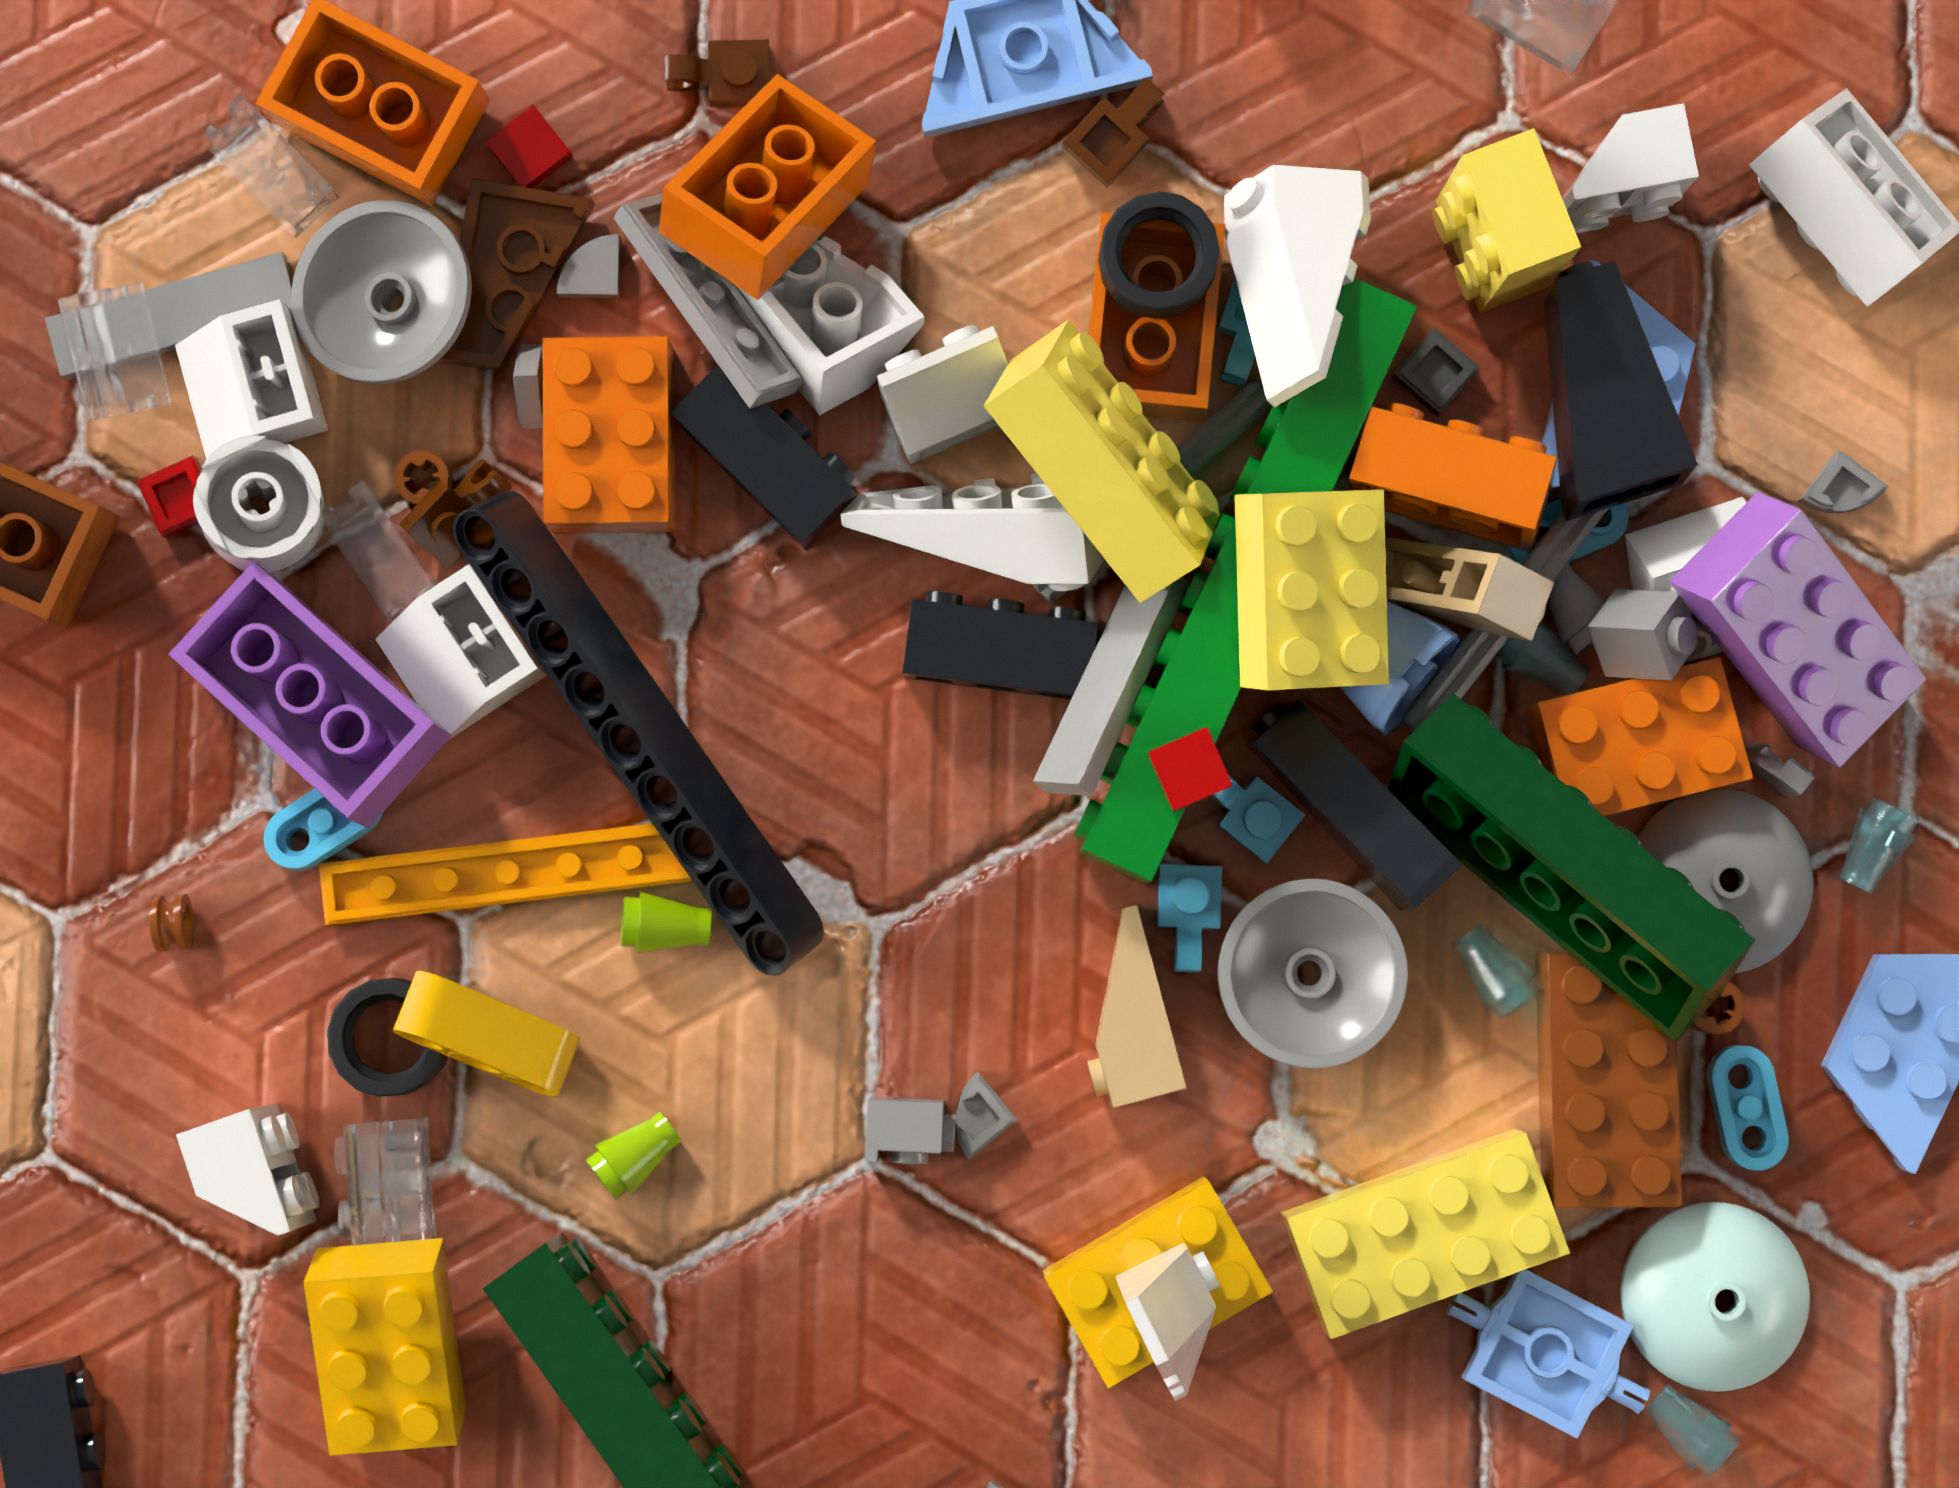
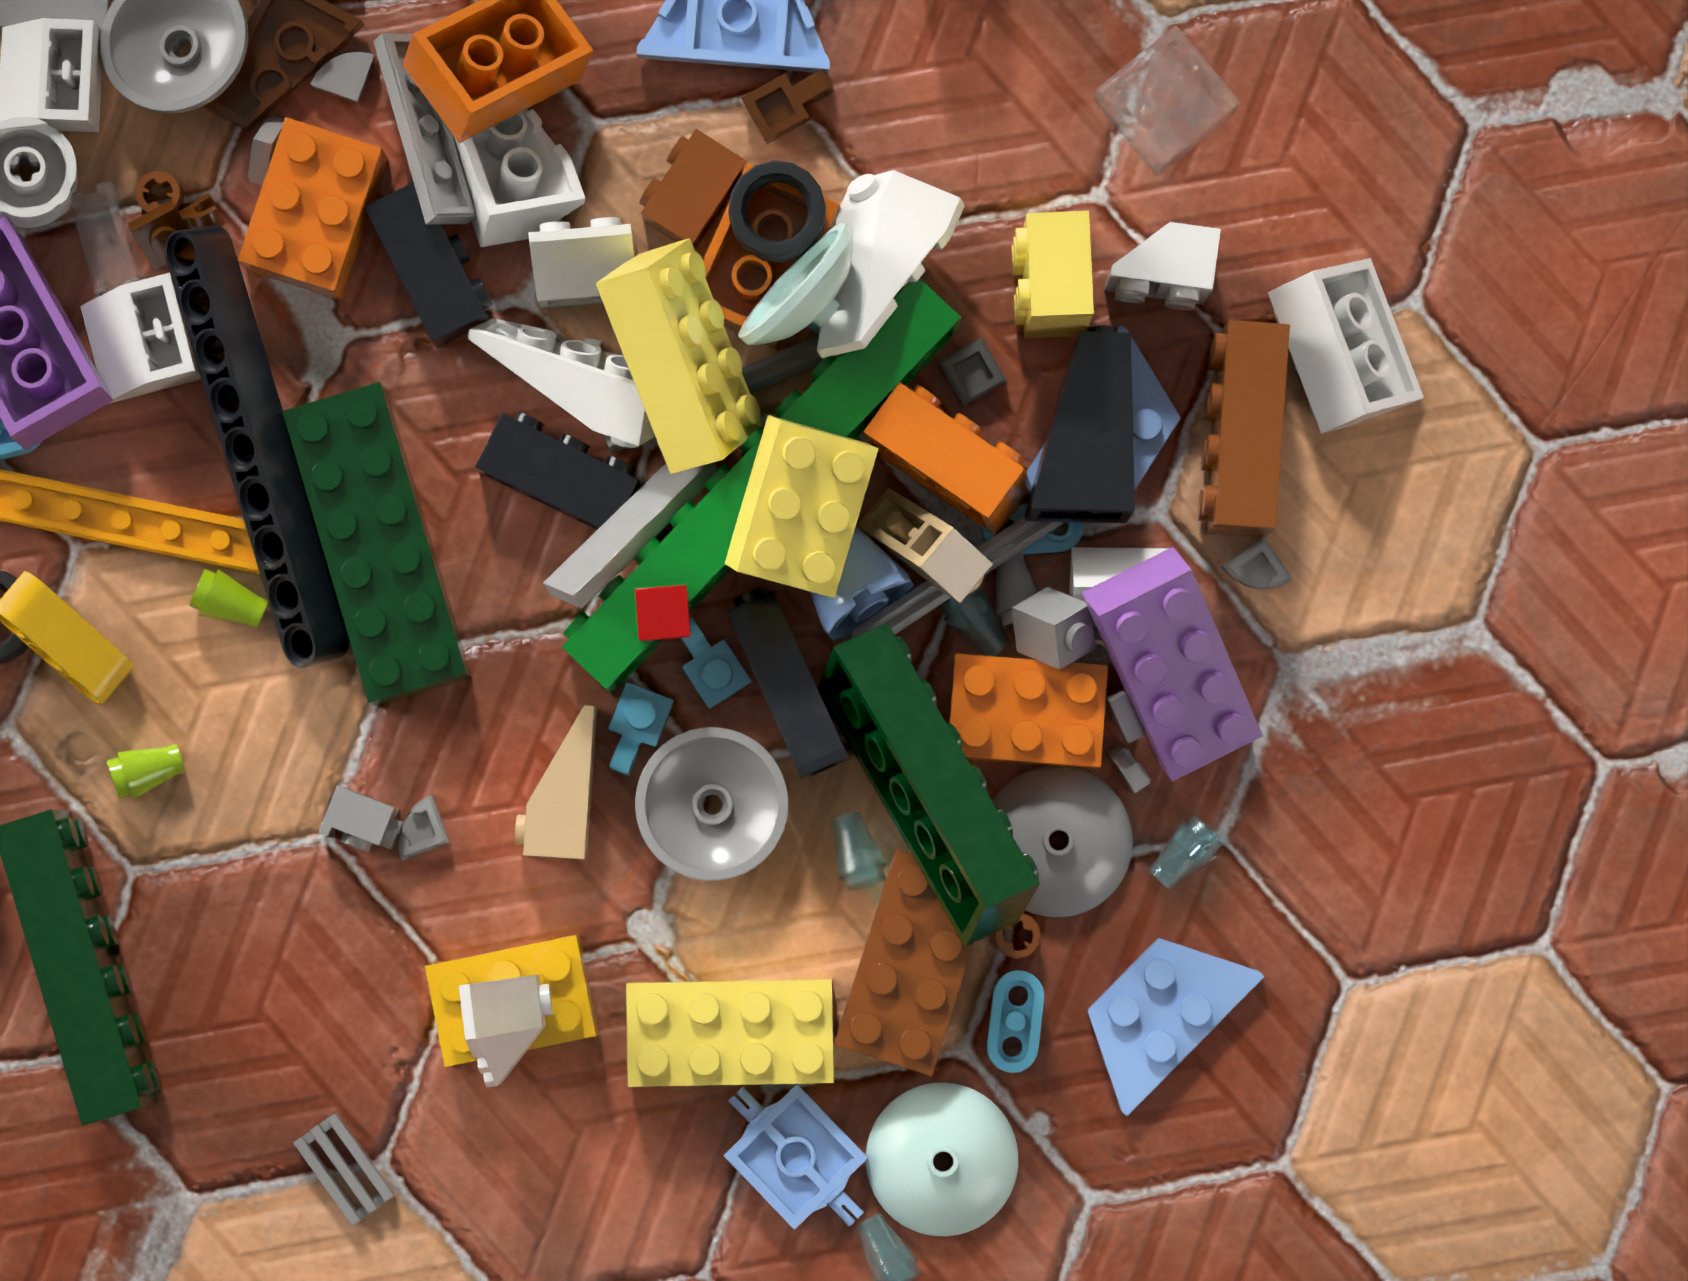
camera: 15 degrees right, 0 degrees up
none -> dark green brick [282,382,472,706]
none -> dark orange brick [639,129,747,251]
none -> light aqua dish [738,223,854,345]
none -> light grey tile [1106,690,1145,743]
none -> dark orange brick [1198,320,1290,538]

